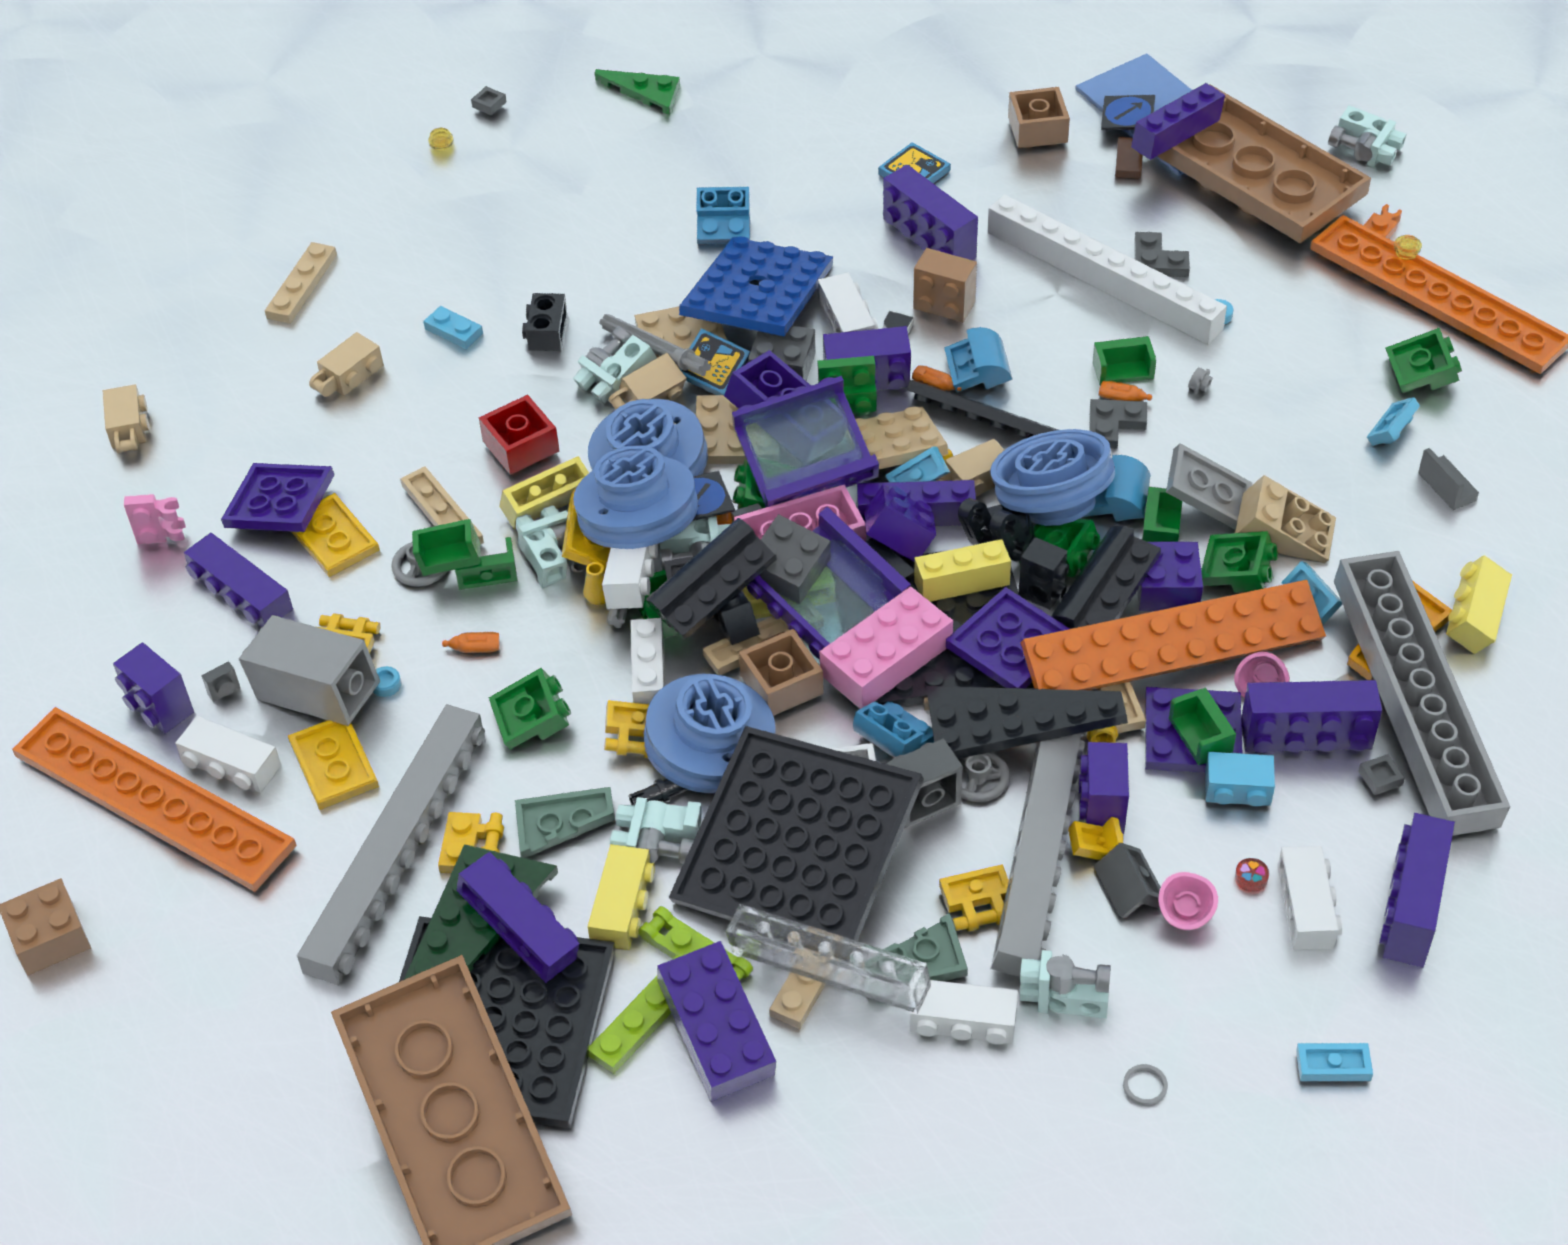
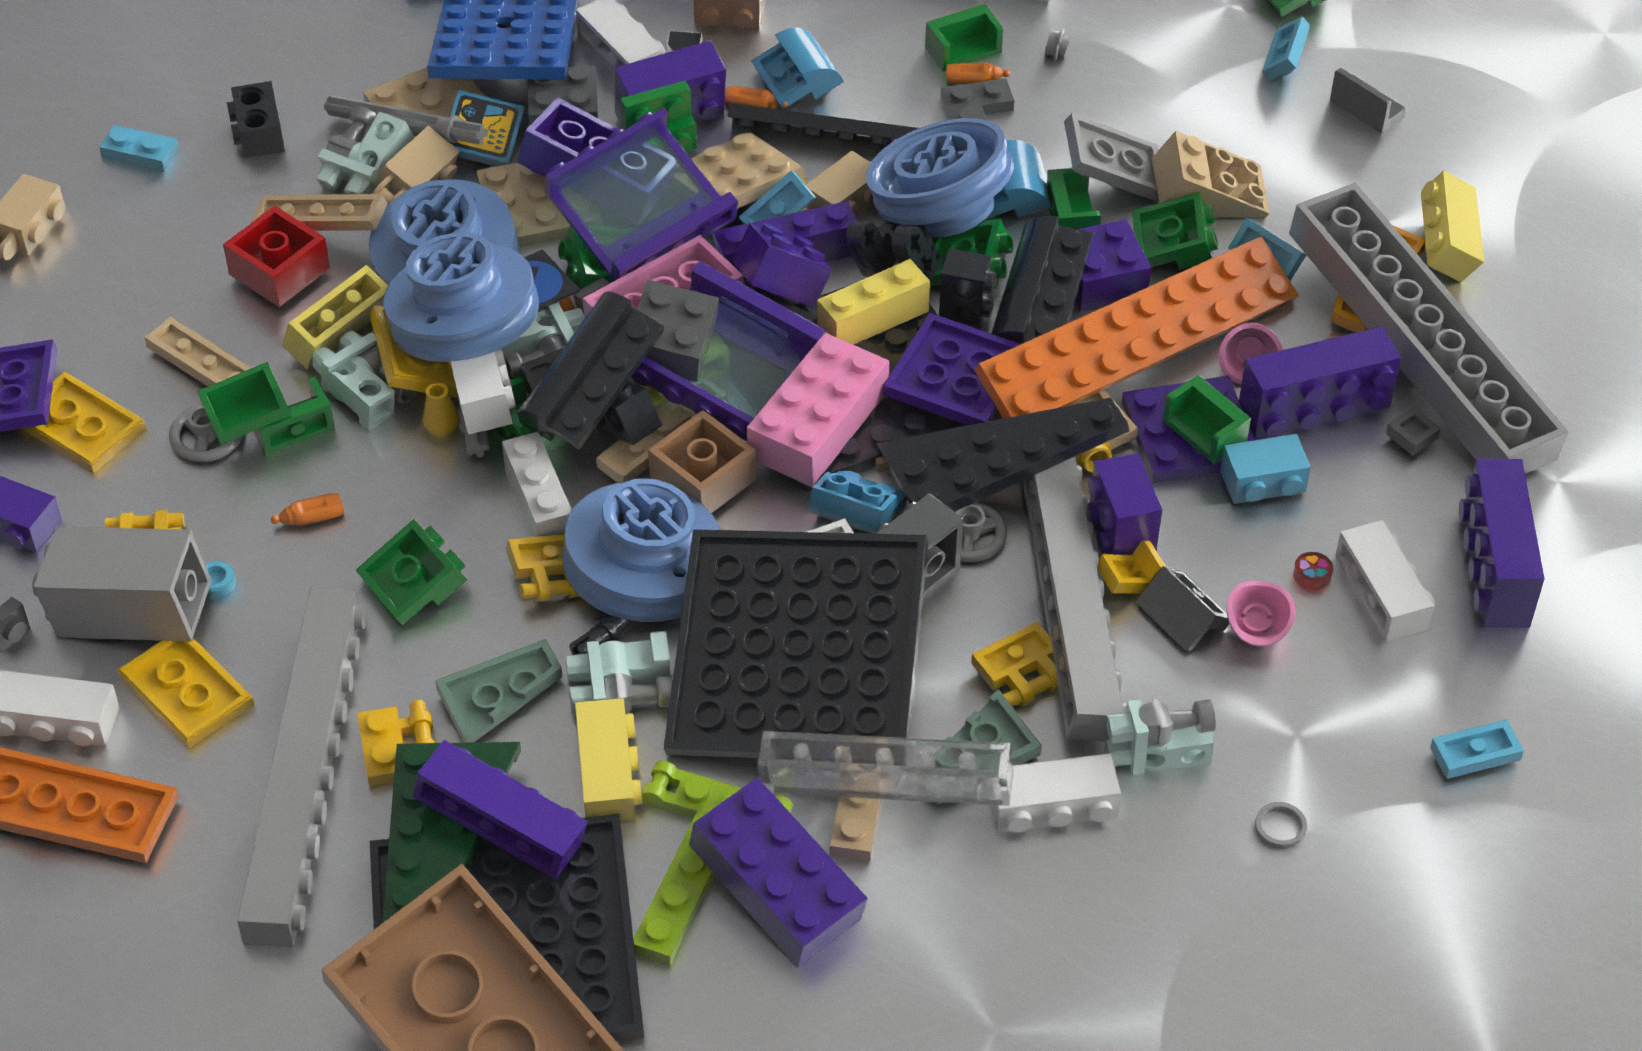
camera: 20 degrees left, 0 degrees up
none -> tan plate [250,194,388,231]

